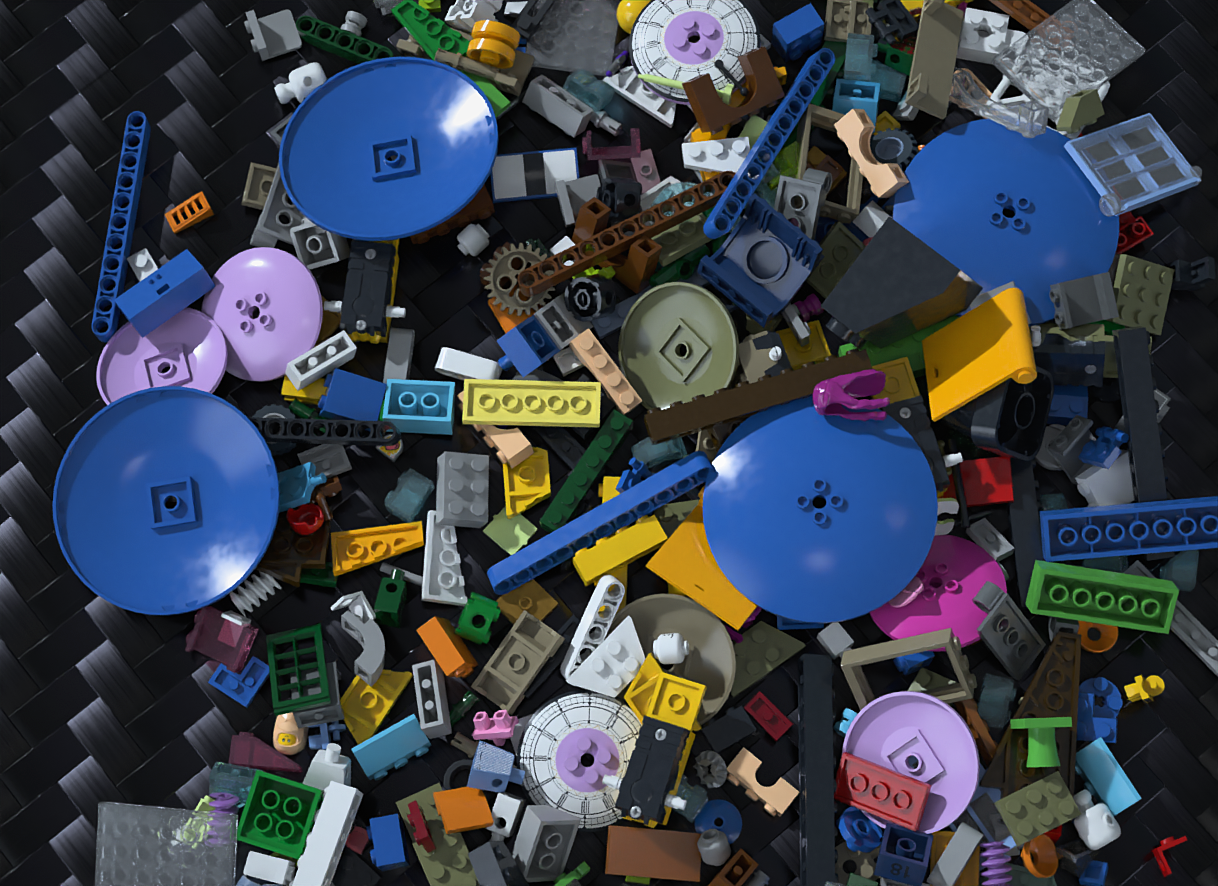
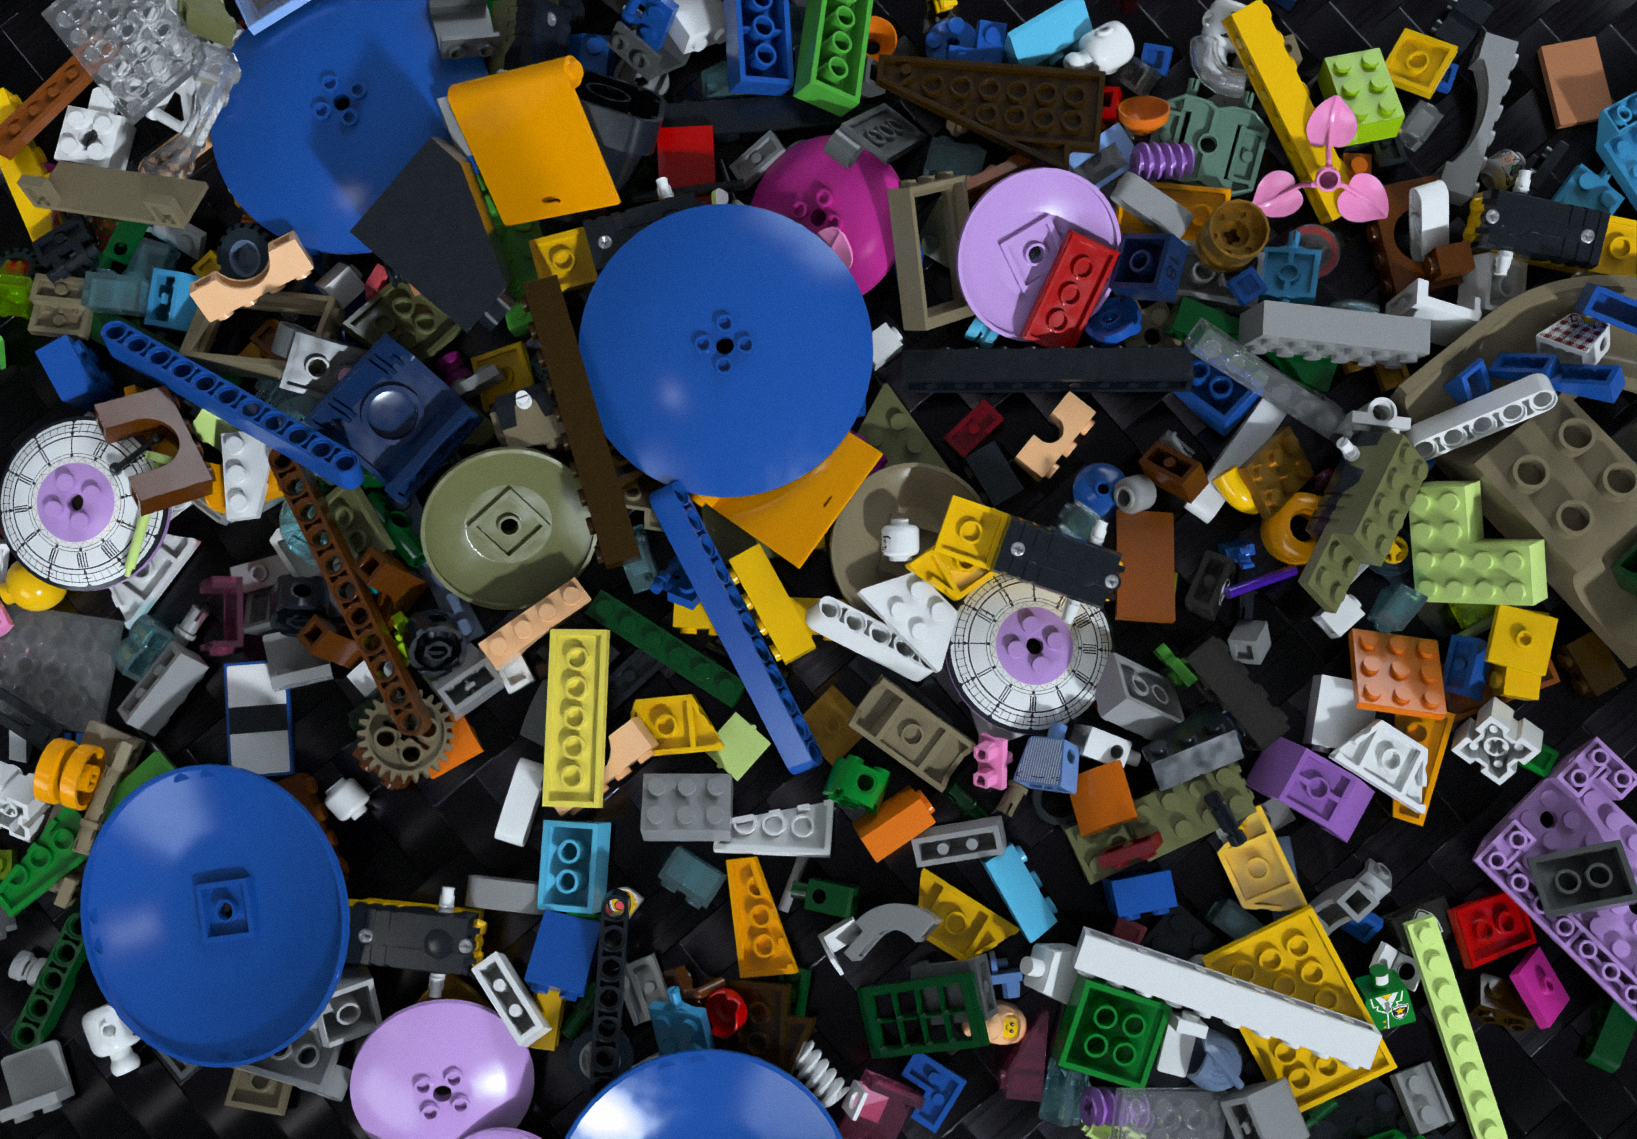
camera: 90 degrees left, 10 degrees up
blue brick [497,315,560,377] -> none
dark grey piece [605,51,629,77] -> none
light grey gear [693,750,727,788] -> none
clear neon green slope [766,141,798,191] -> none
magenta hair [813,369,890,421] -> none
olive plate [994,771,1081,847] -> none
bright green plant [1010,717,1072,767] -> none

